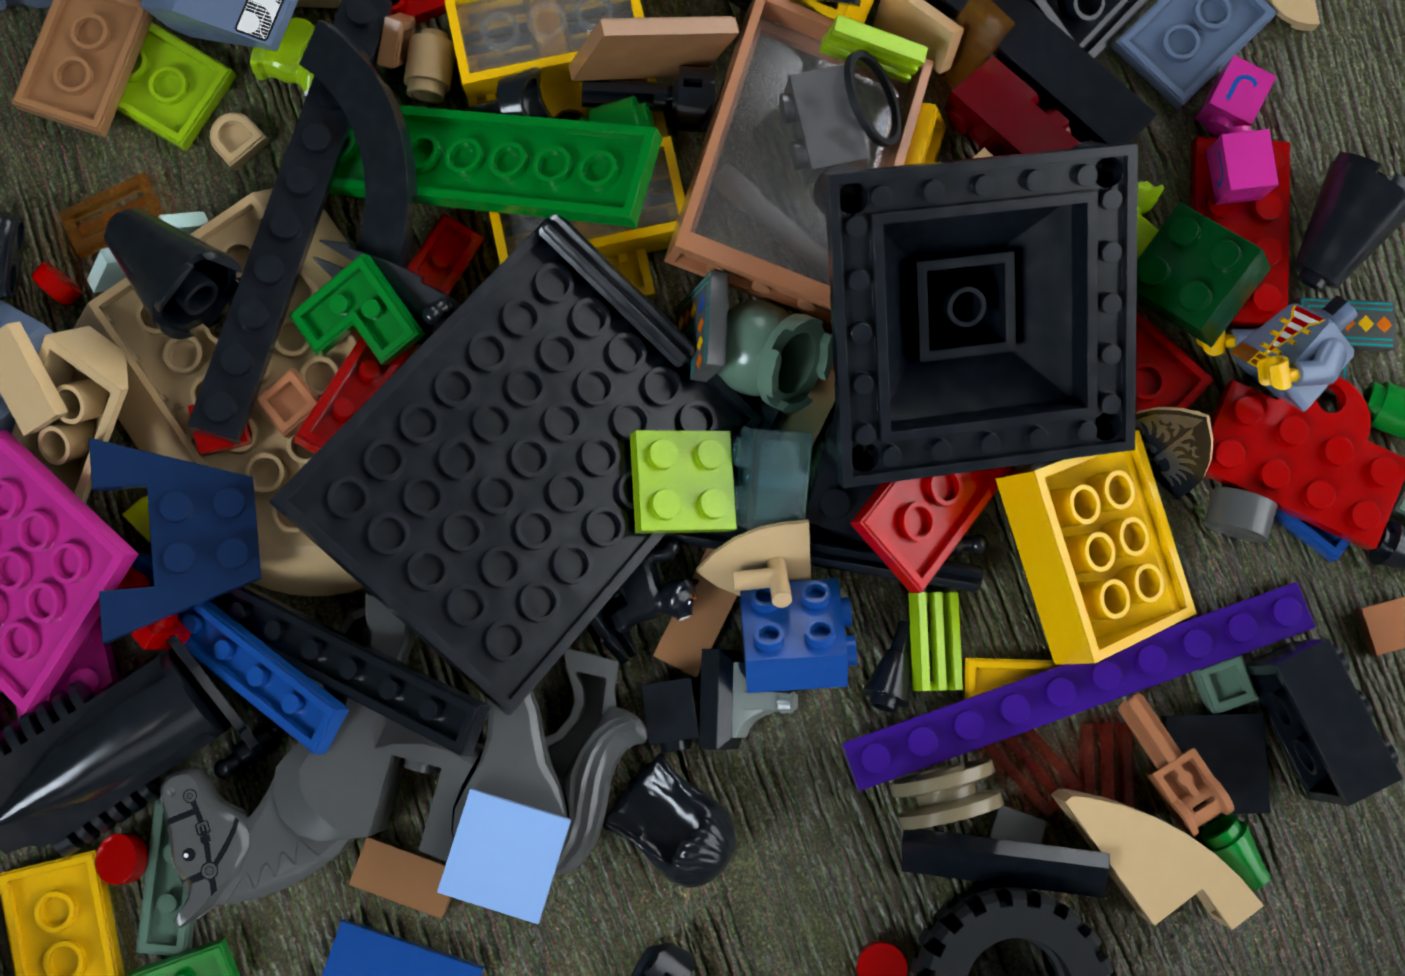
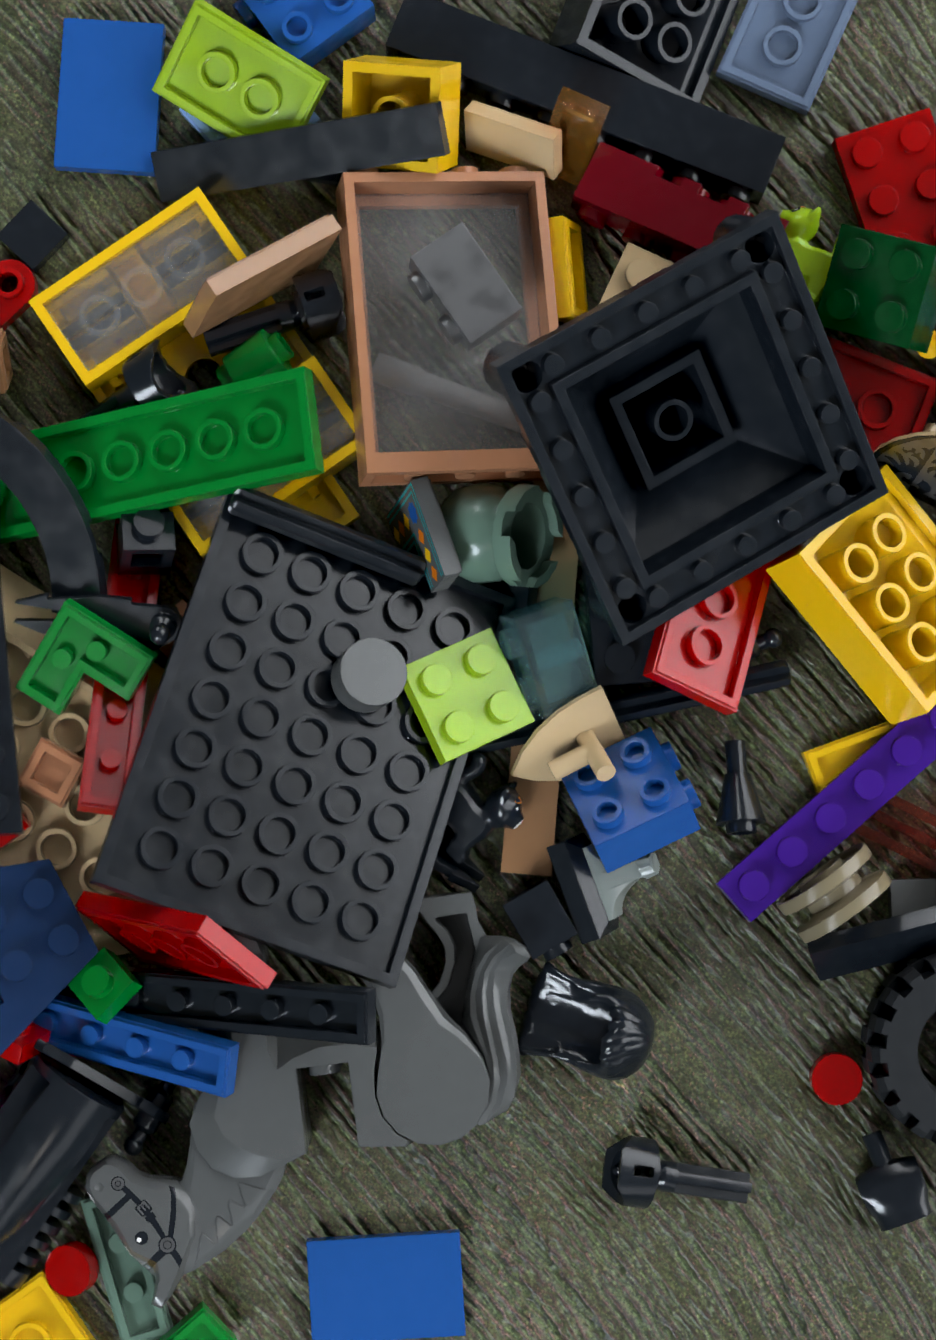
camera: 20 degrees left, 5 degrees up
medium nougat tile [349,836,452,919] -> none
tan brick [403,28,456,104] -> none
light blue tile [437,788,572,924] -> none
lime tile [819,15,928,83] -> none
black piece [844,50,901,147] -> none
lime tile [908,592,963,691] -> none
dark pink brick [1194,55,1277,137] -> none
dark pink brick [1206,125,1279,205] -> none
none -> green plate [68,947,143,1025]
none -> red tile [75,891,277,990]
none -> black brick [116,509,176,575]
none -> piece [331,638,407,713]

